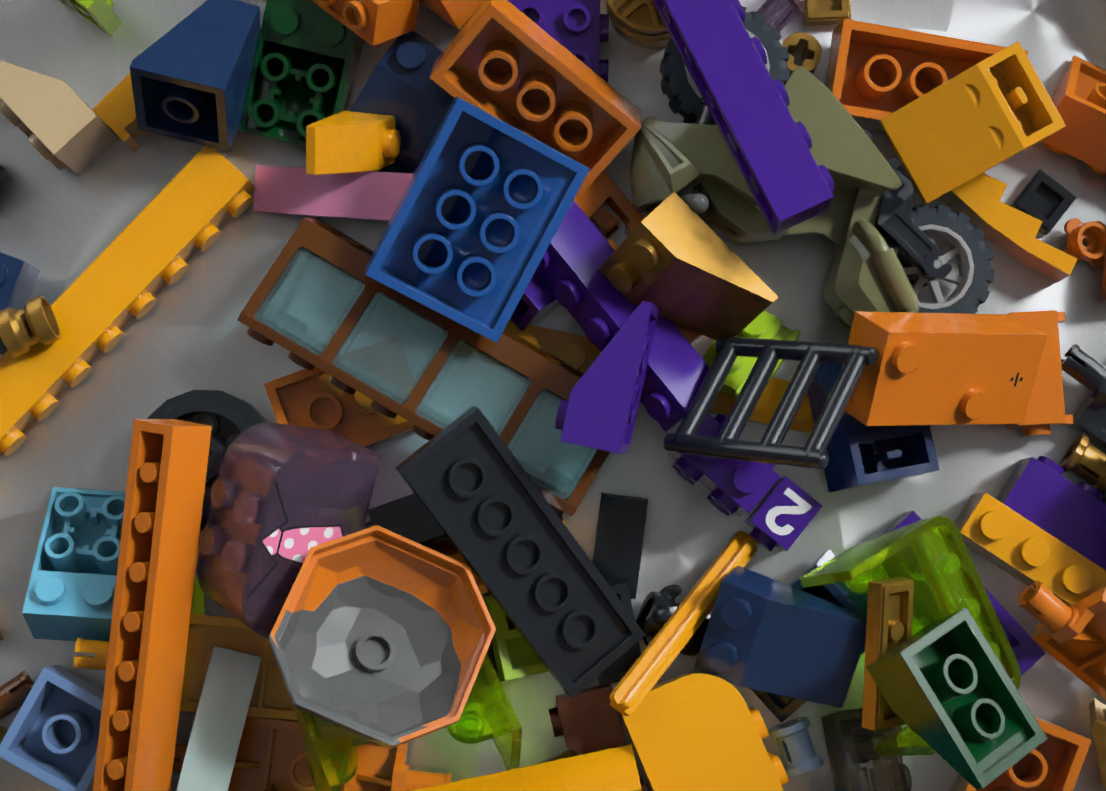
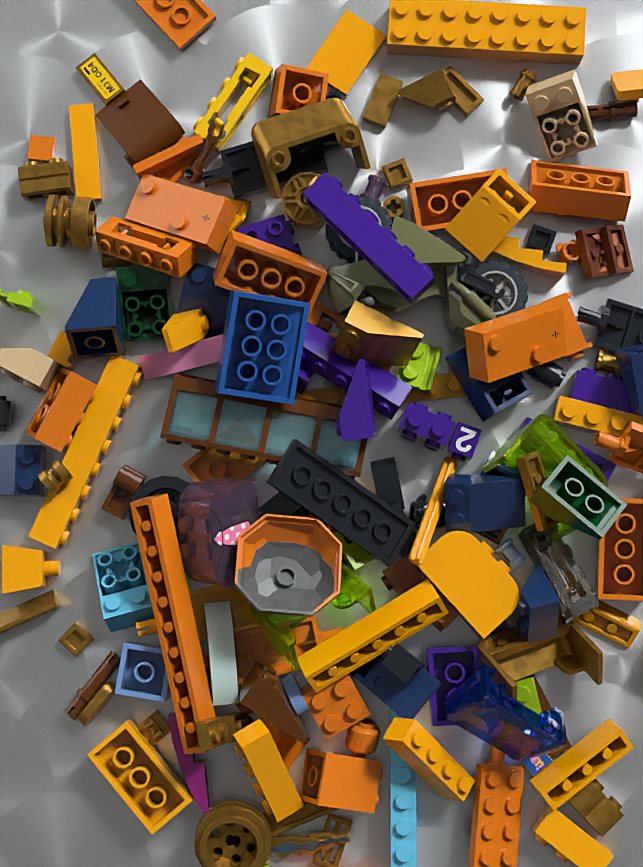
camera: 15 degrees left, 0 degrees up
black bar [663,337,878,469] -> none
none -> orange brick [24,368,97,452]
none -> reddish brown plate [101,464,148,520]
none -> black brick [527,361,565,390]

